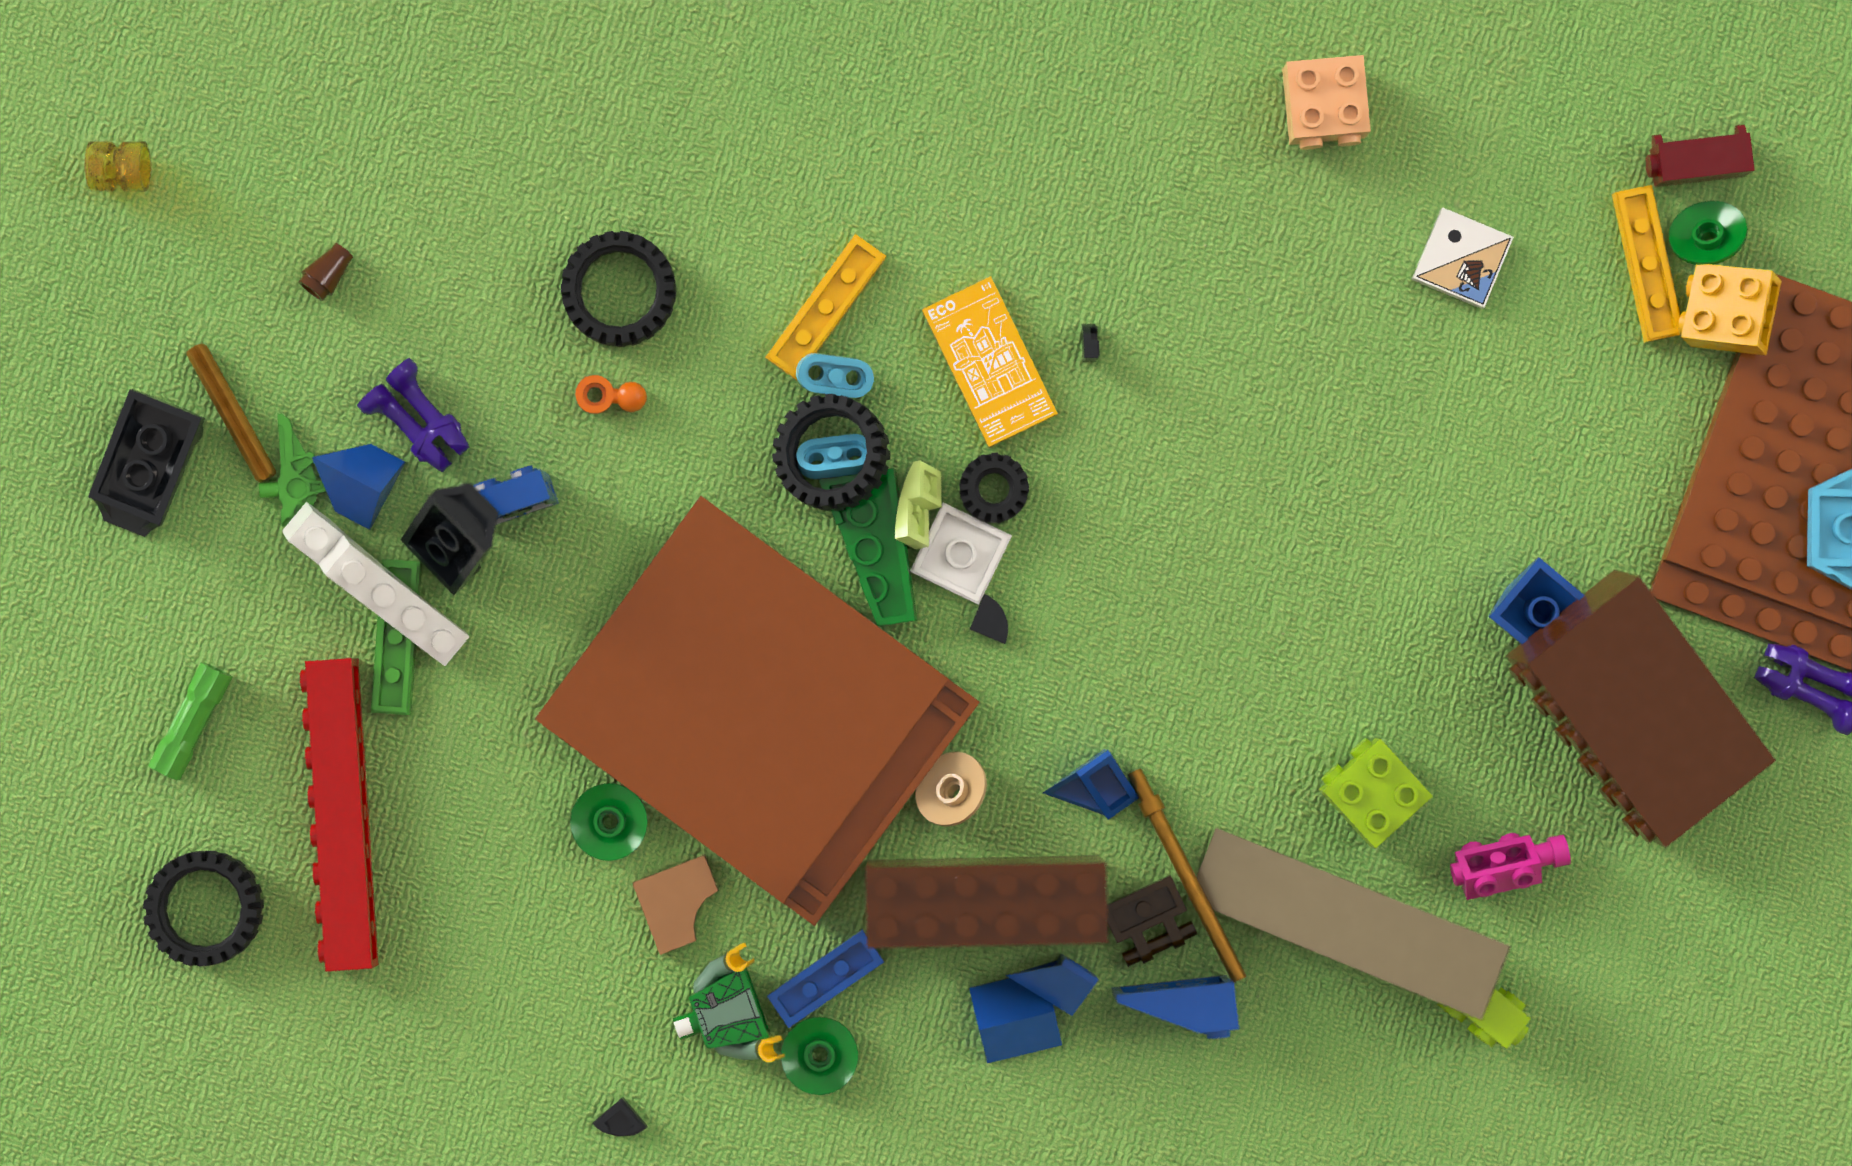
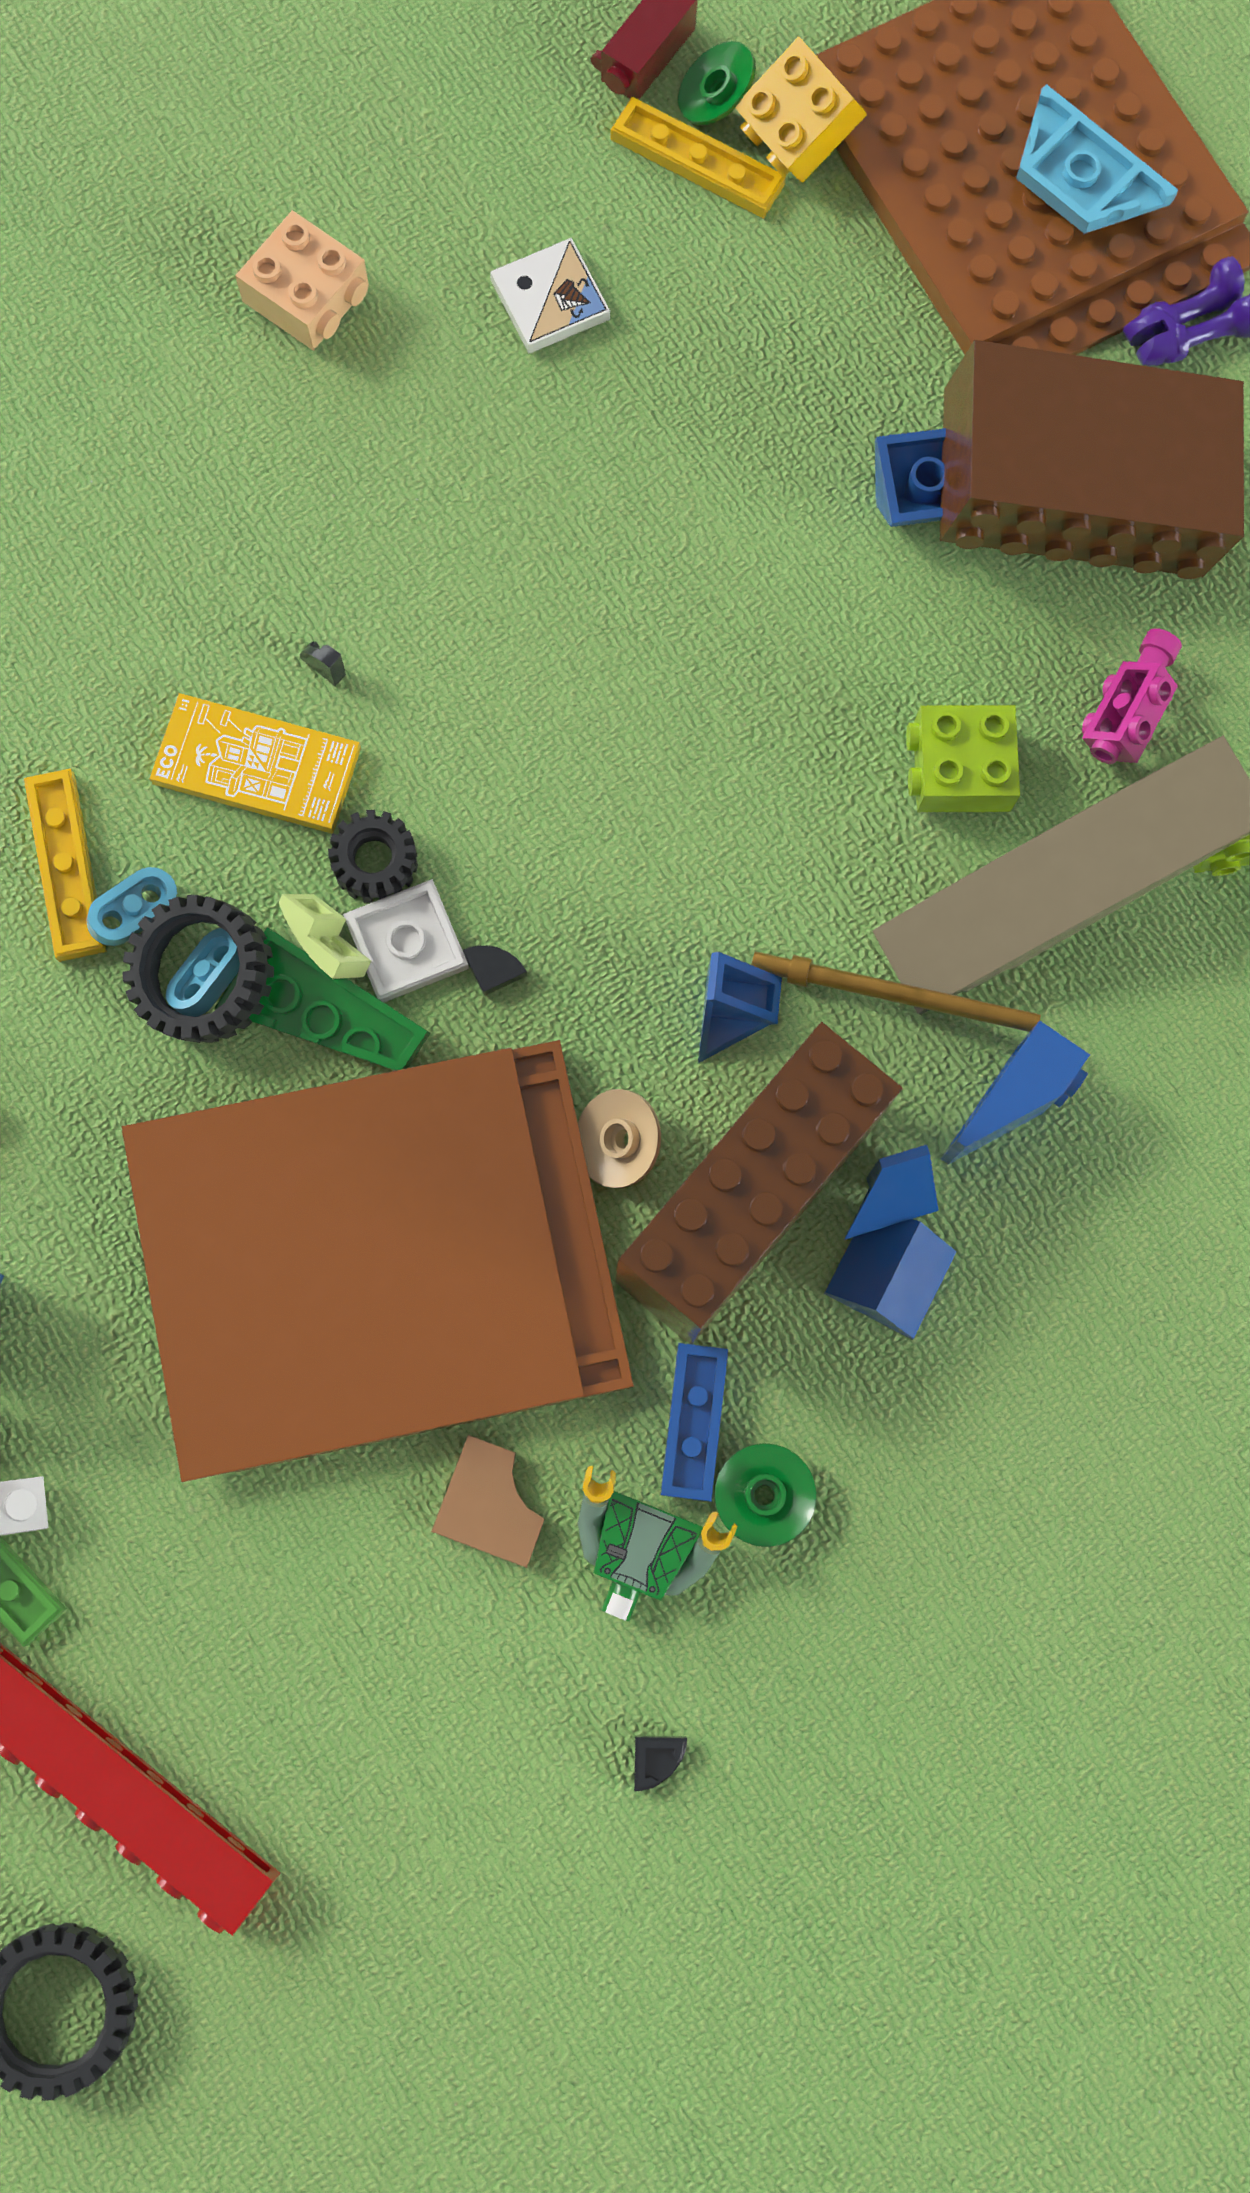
camera: 50 degrees left, 10 degrees down
green dish [570,783,648,861] -> none
dark brown plate [1107,875,1198,967] -> none

